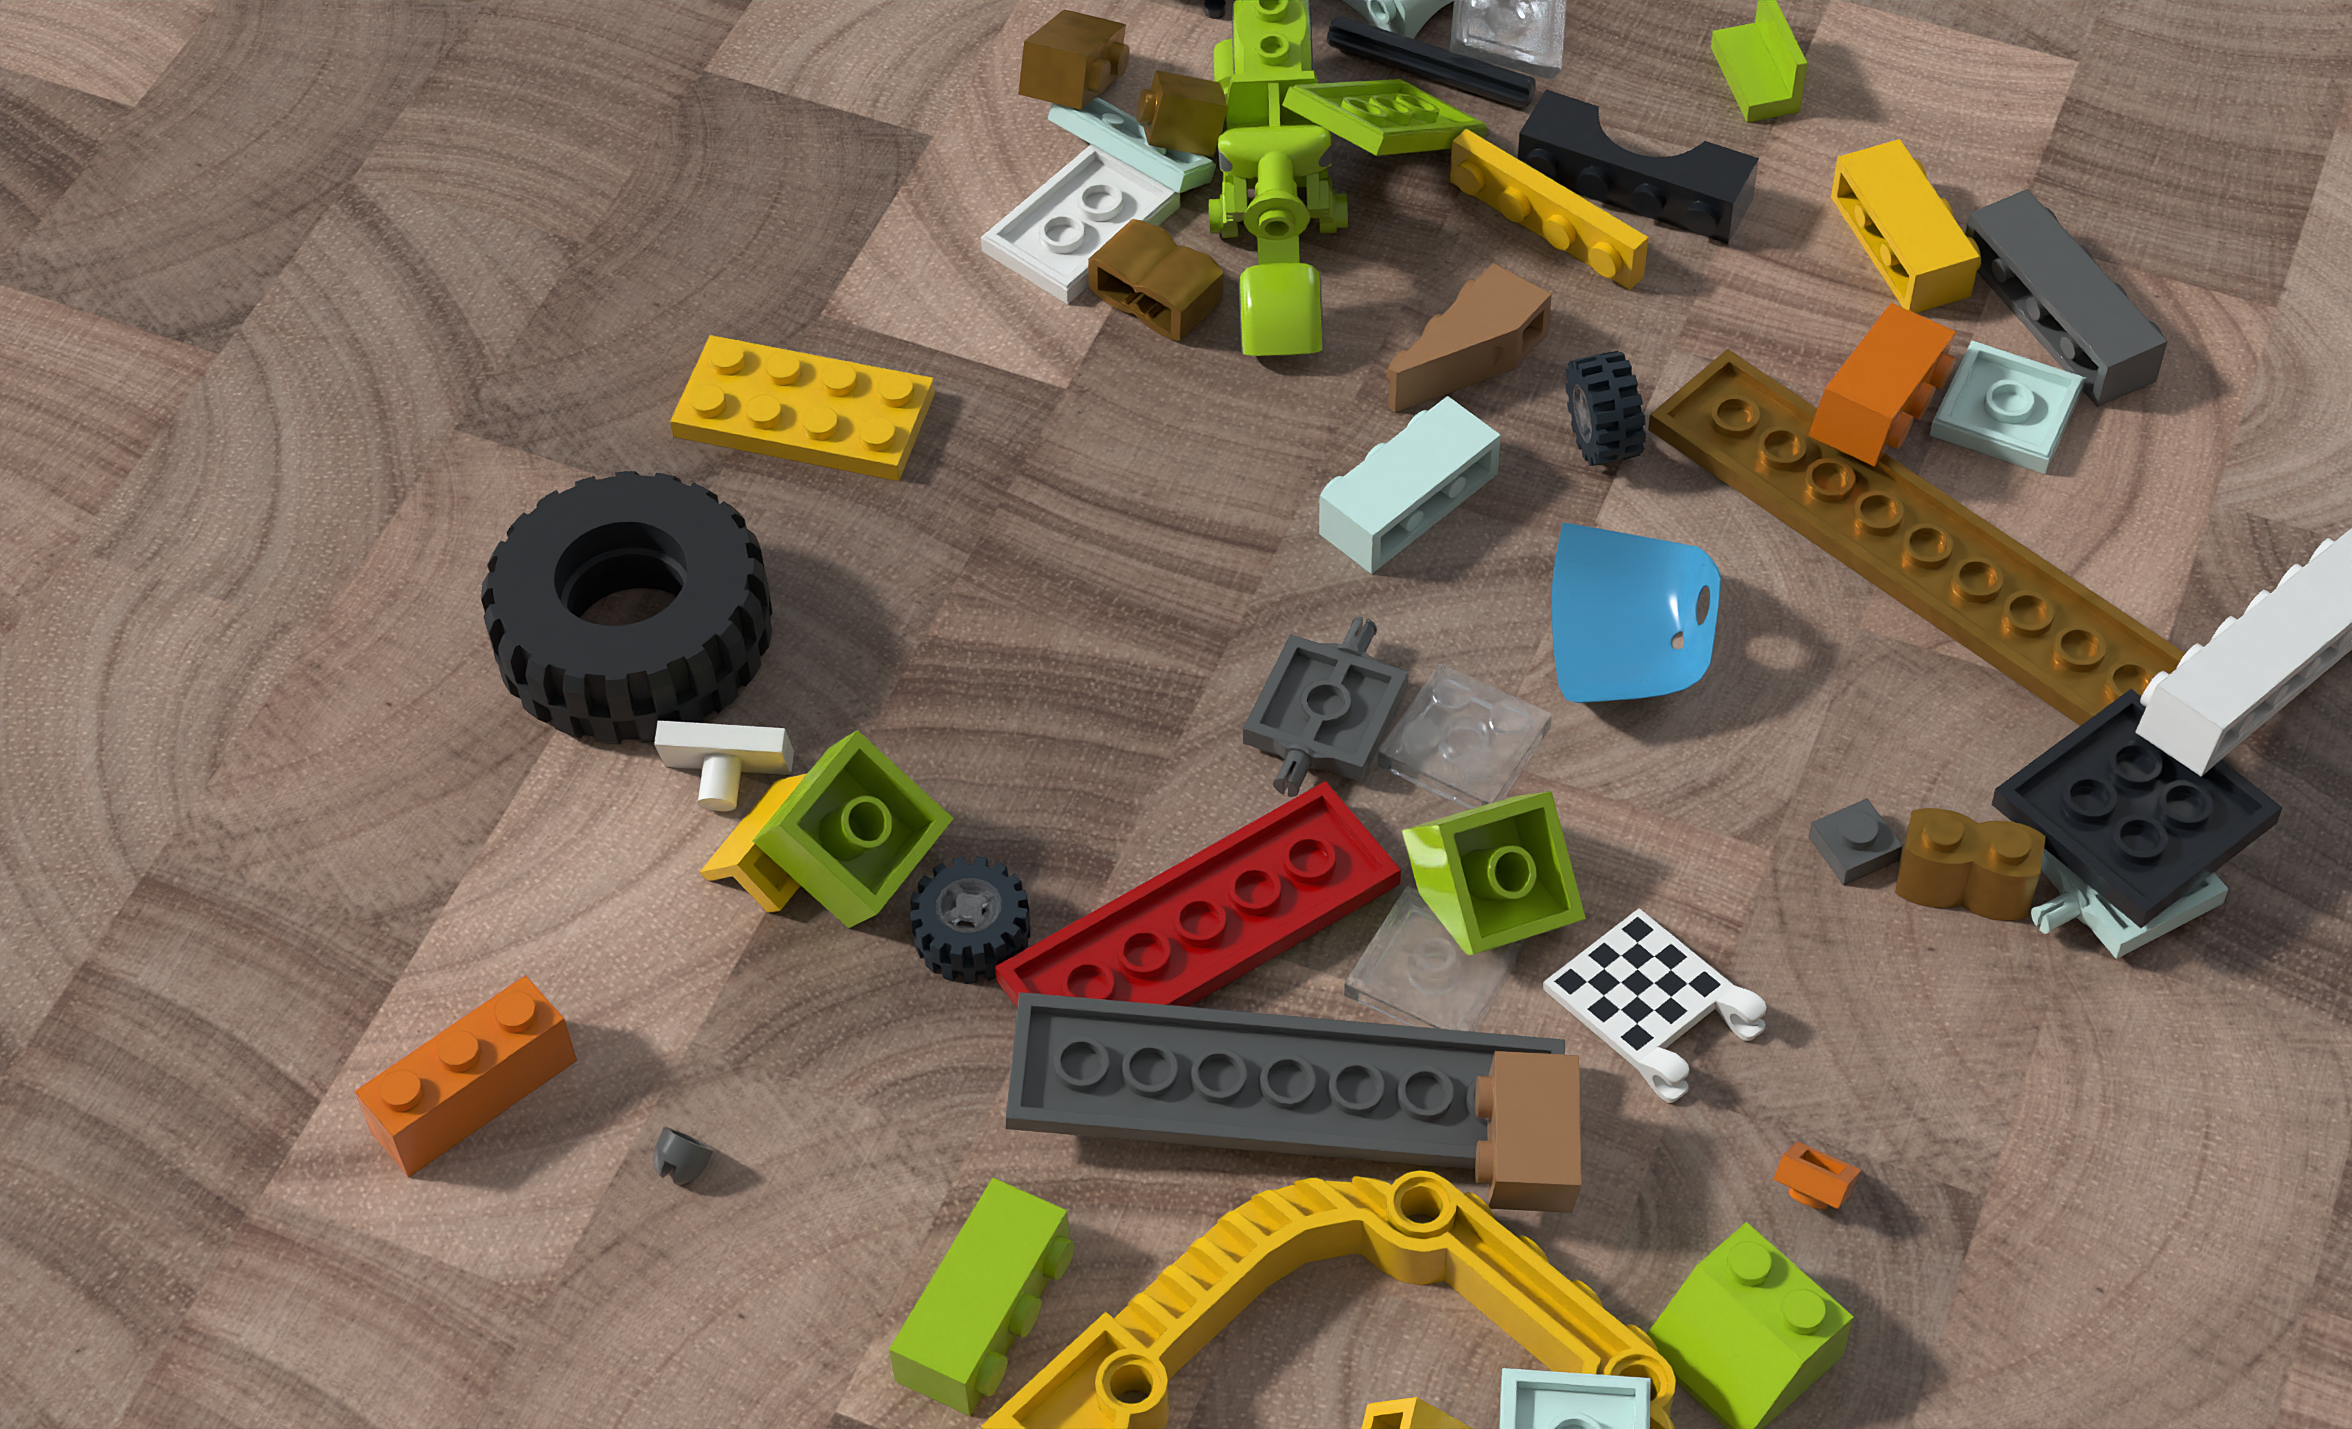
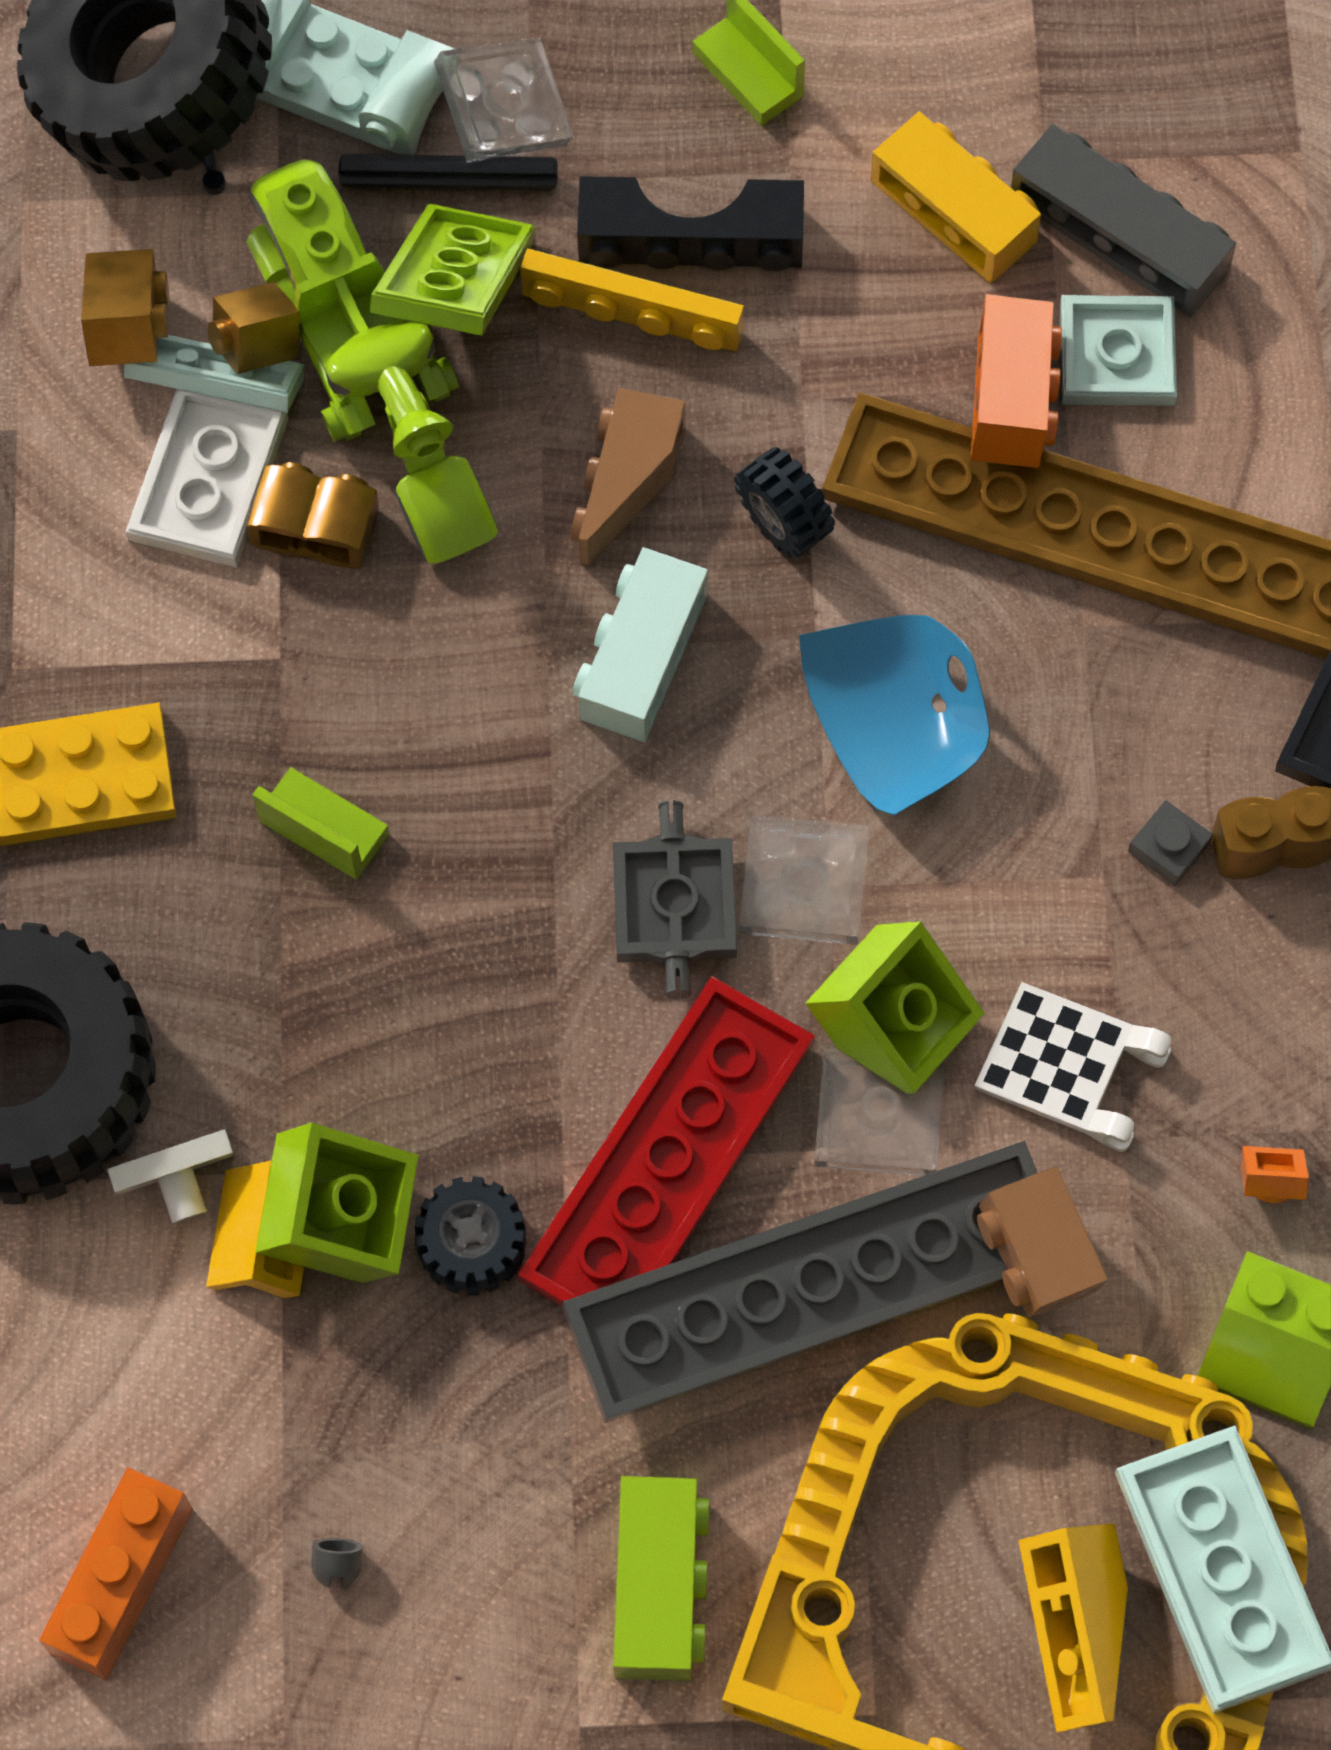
camera: 25 degrees left, 15 degrees up
none -> lime panel [252,767,390,880]

